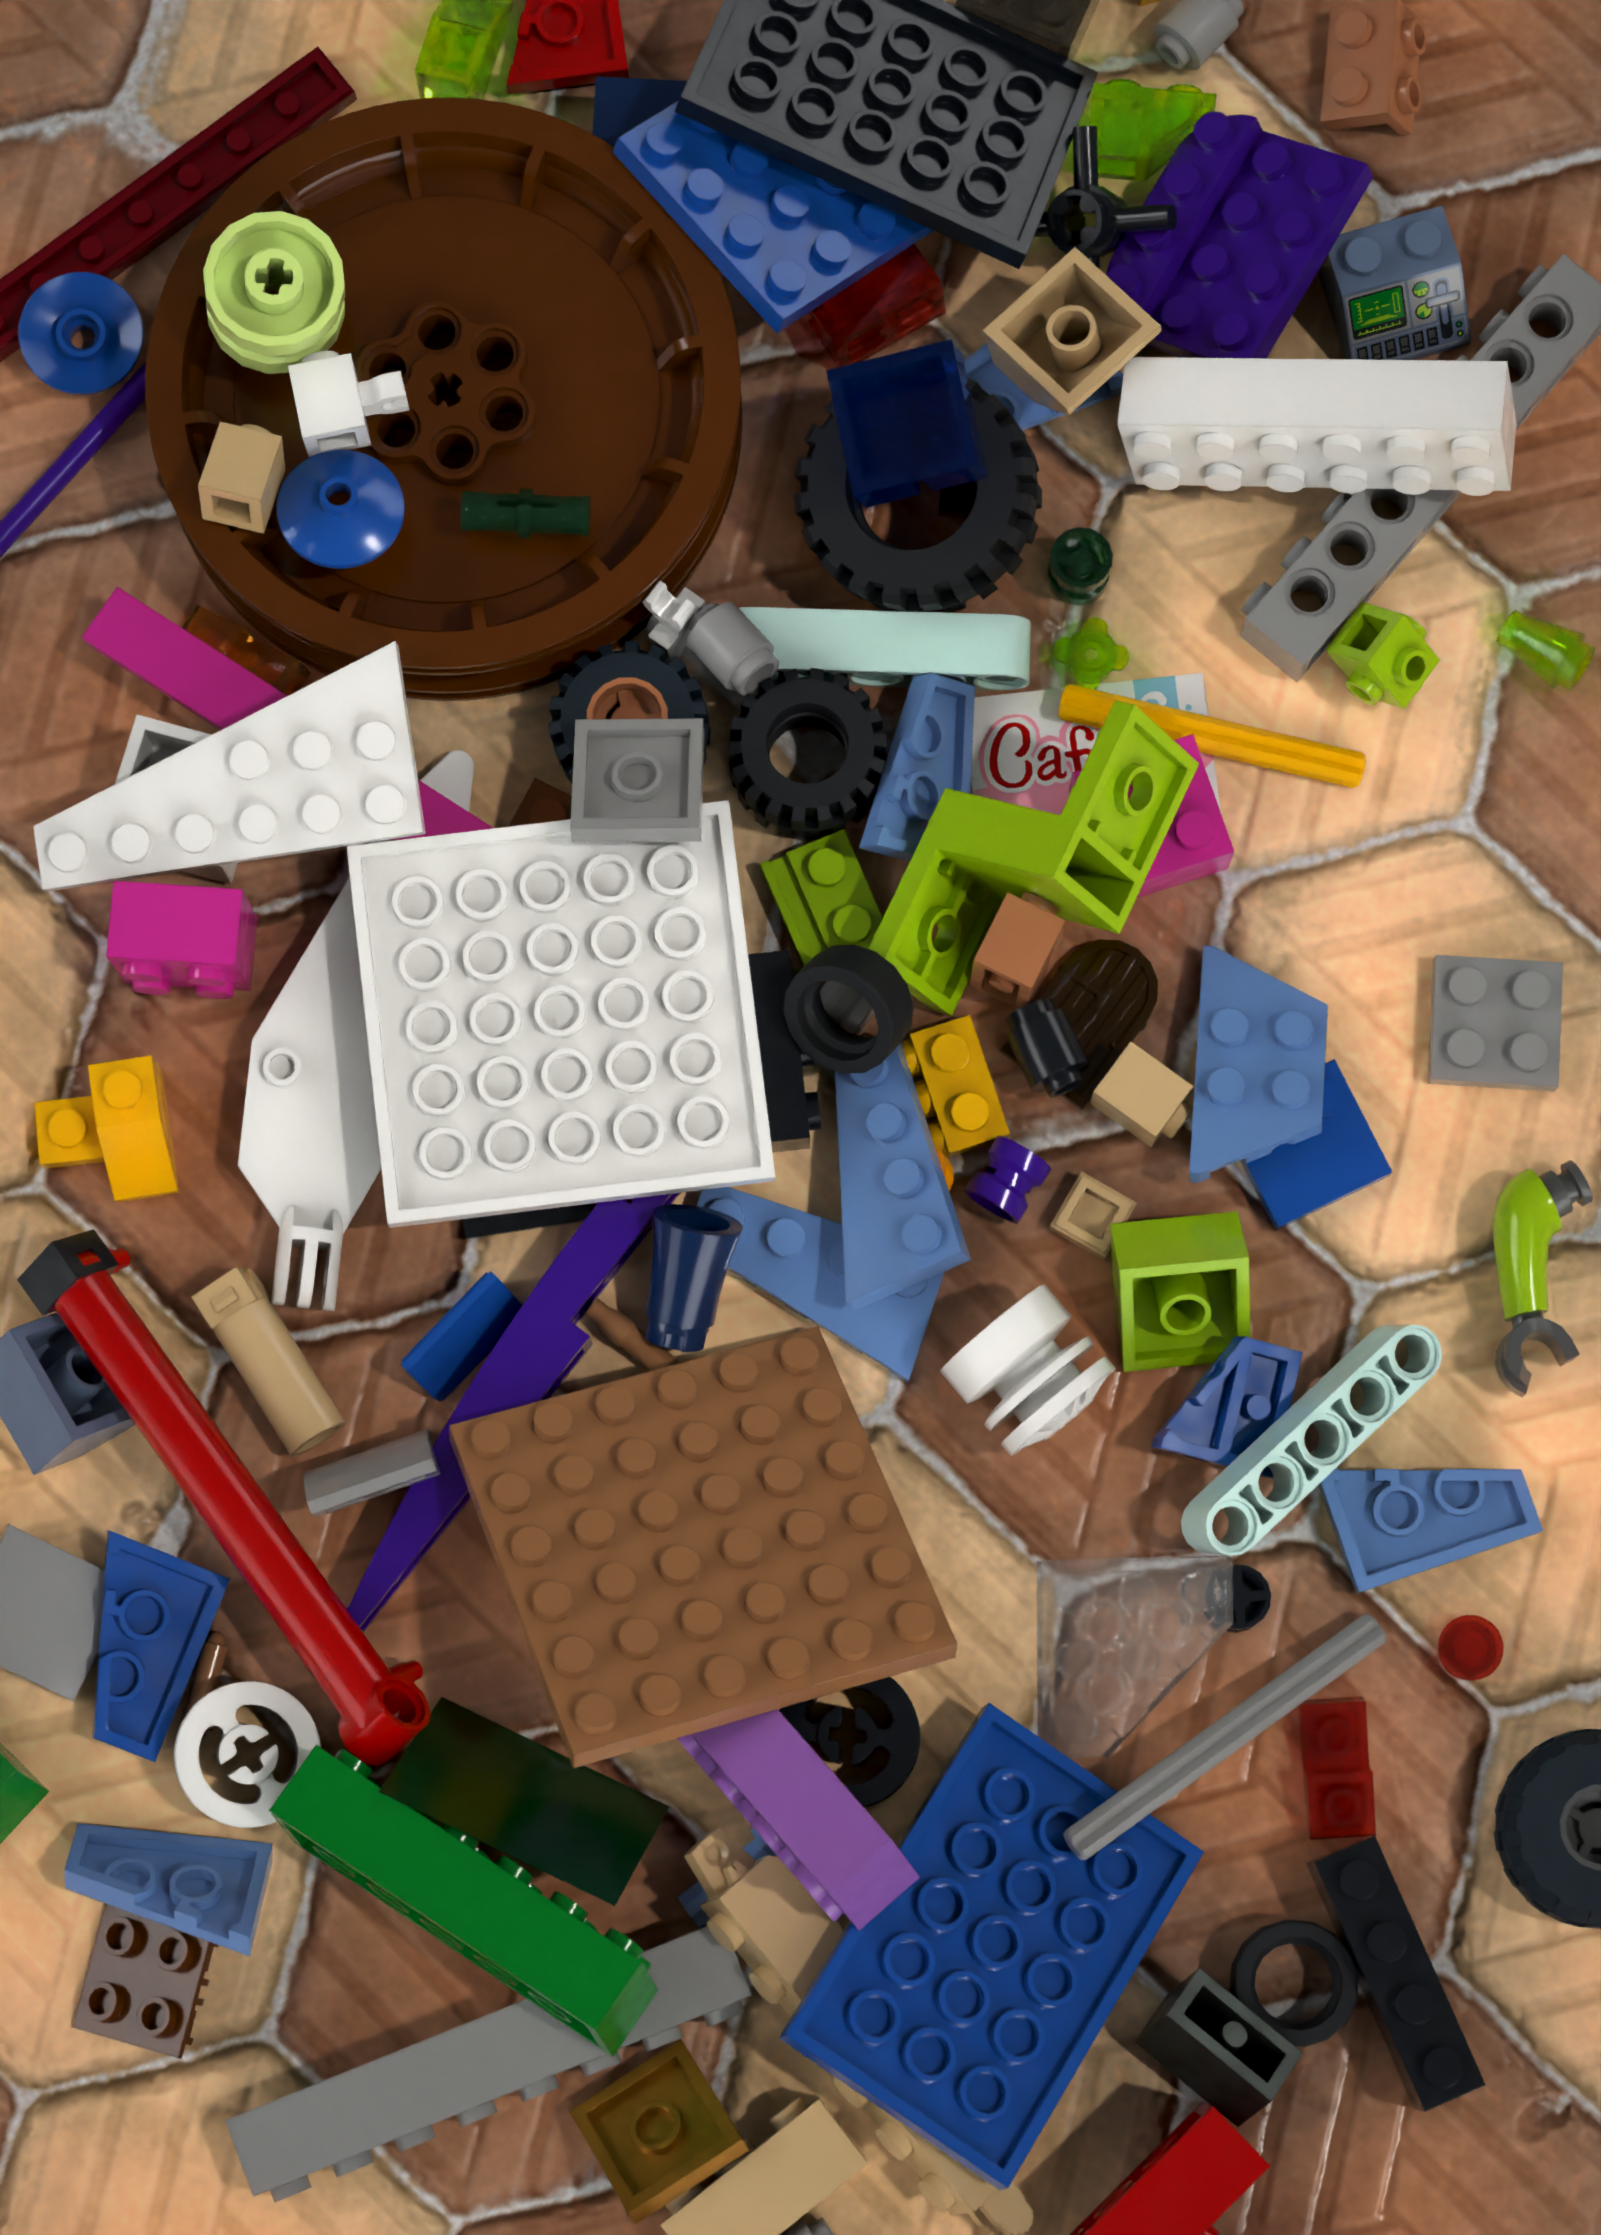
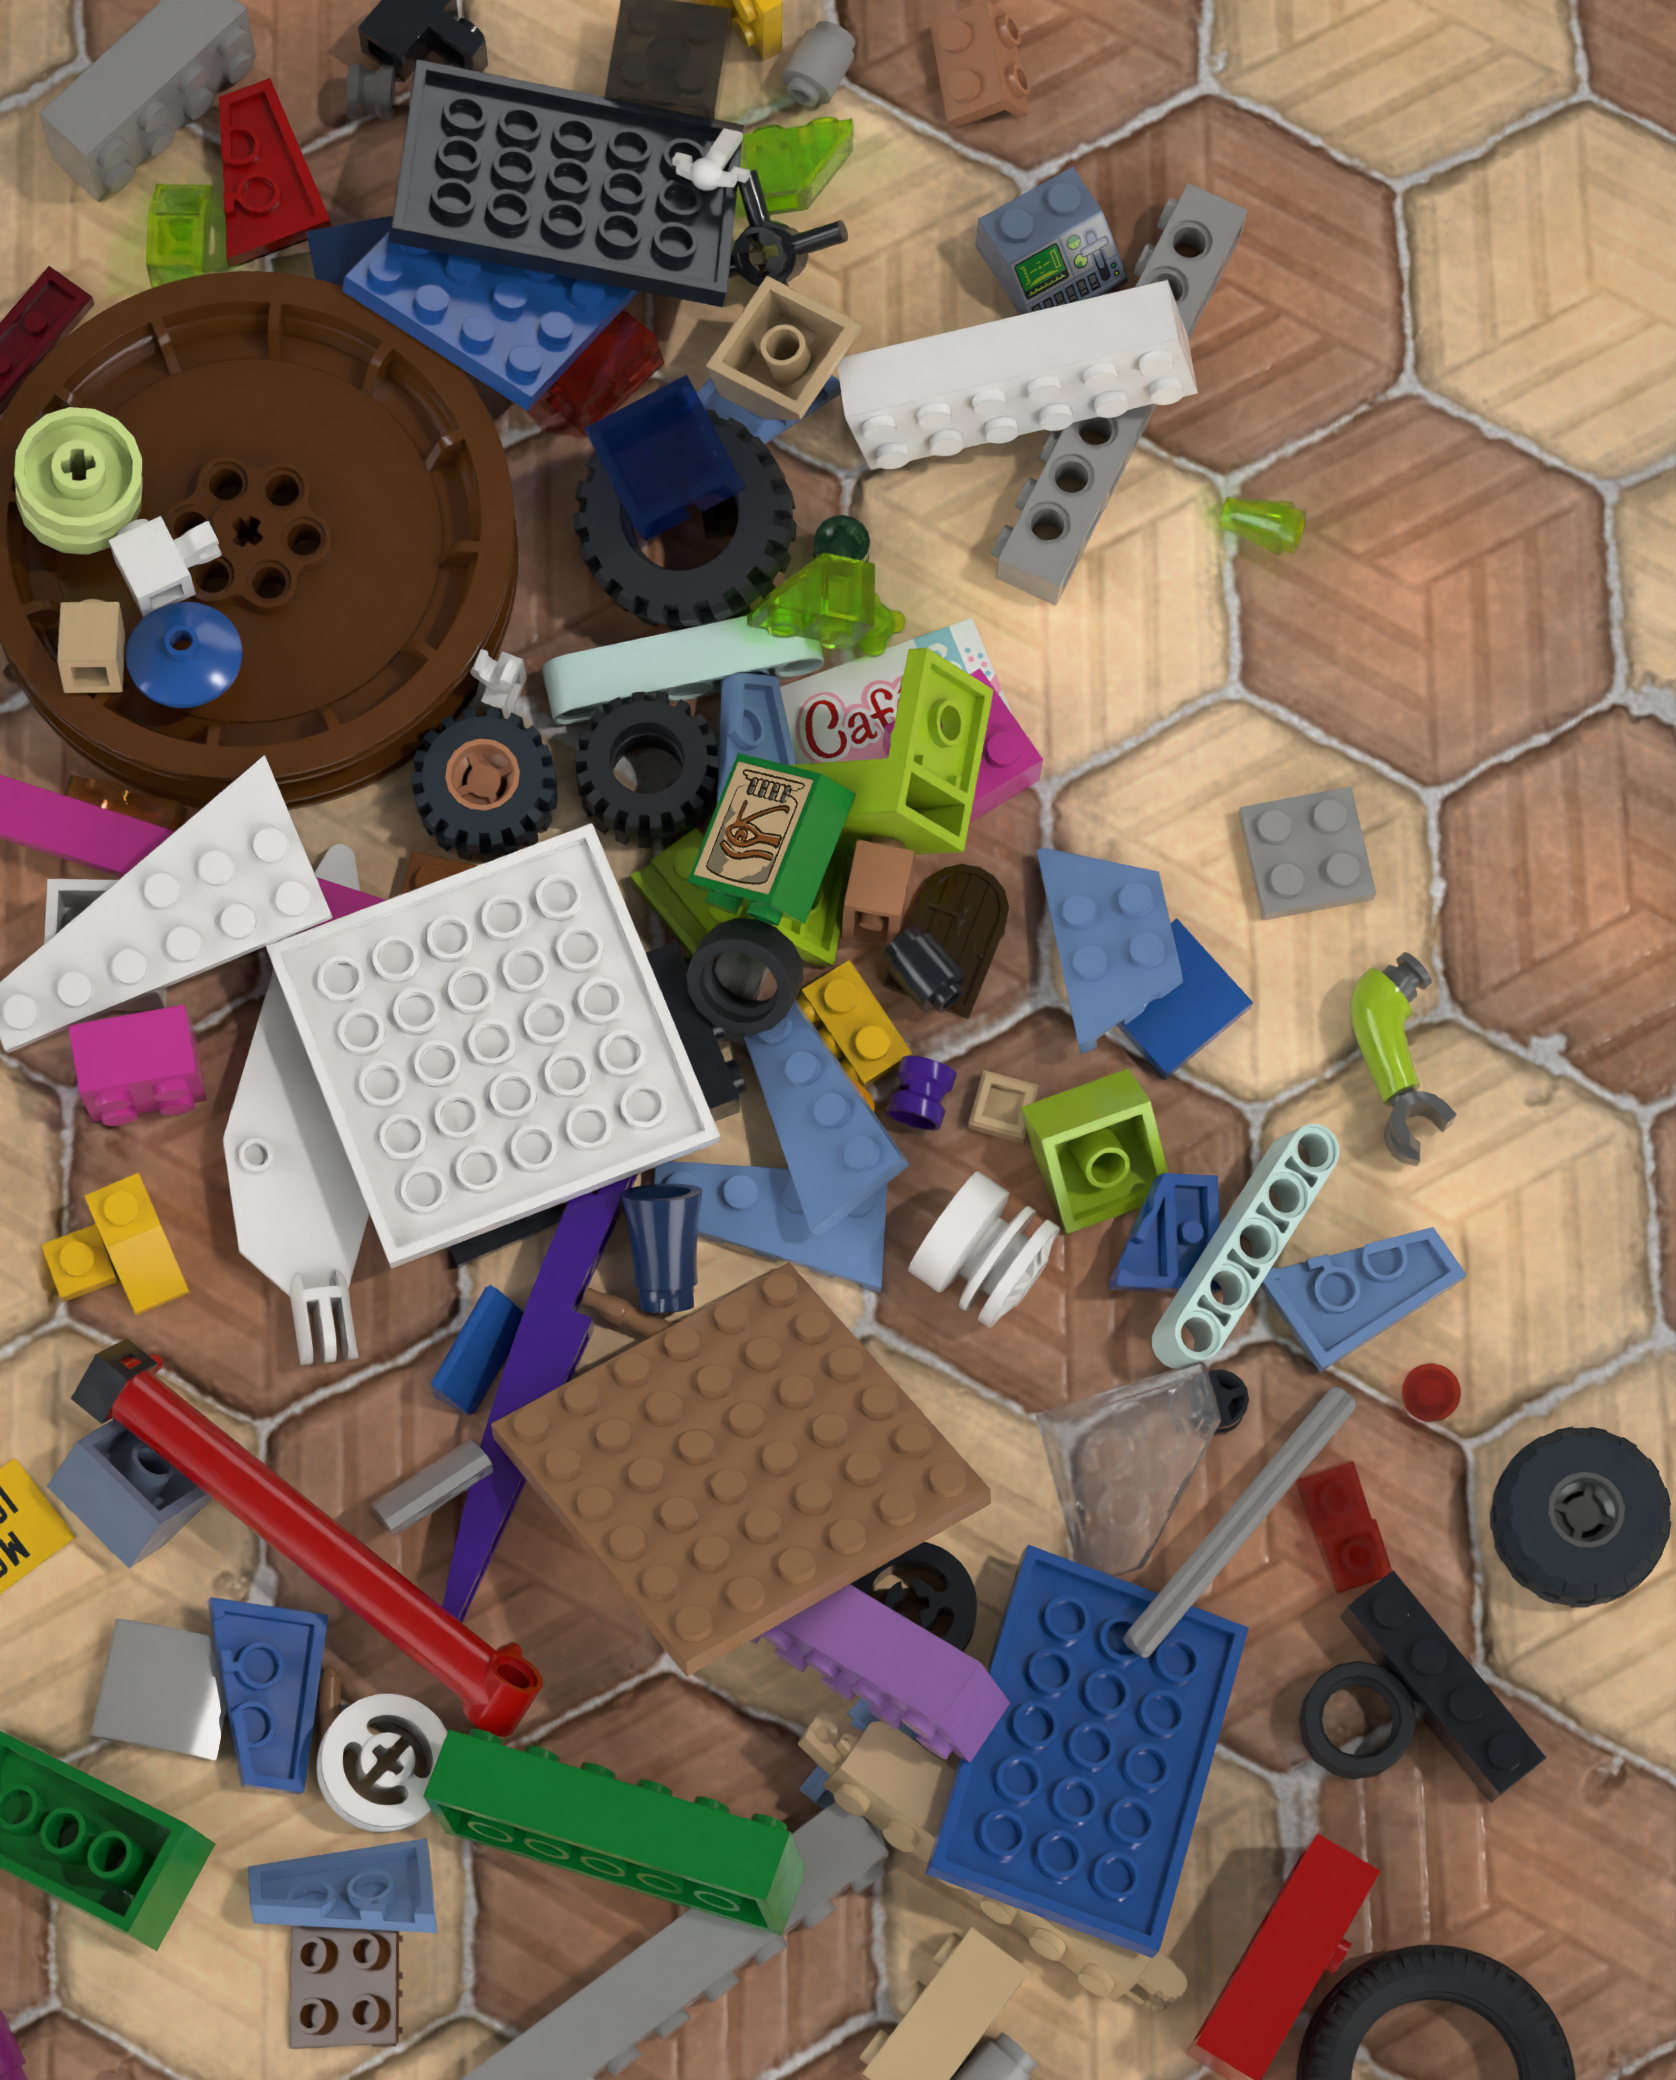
camera: 20 degrees left, 5 degrees down
tan piece [191,1267,346,1457] -> none
dark green sticker [379,1697,669,1906] -> none
clear green pin [461,488,591,539] -> none
pearl gold plate [569,2039,749,2224] -> none
light grey plate [570,718,705,842] -> none
light grey brick [687,602,779,696] -> none
yellow axle [1058,684,1366,788] -> none
tan brick [1090,1041,1193,1147] -> none
dark purple plate [1105,112,1373,358] -> none
pearl dark grey brick [1135,1968,1303,2127] -> none
lime brick [1325,602,1440,709] -> none
none -> white piece [673,128,750,191]
none -> brick [687,753,856,926]
none -> clear neon green slope [747,553,875,649]

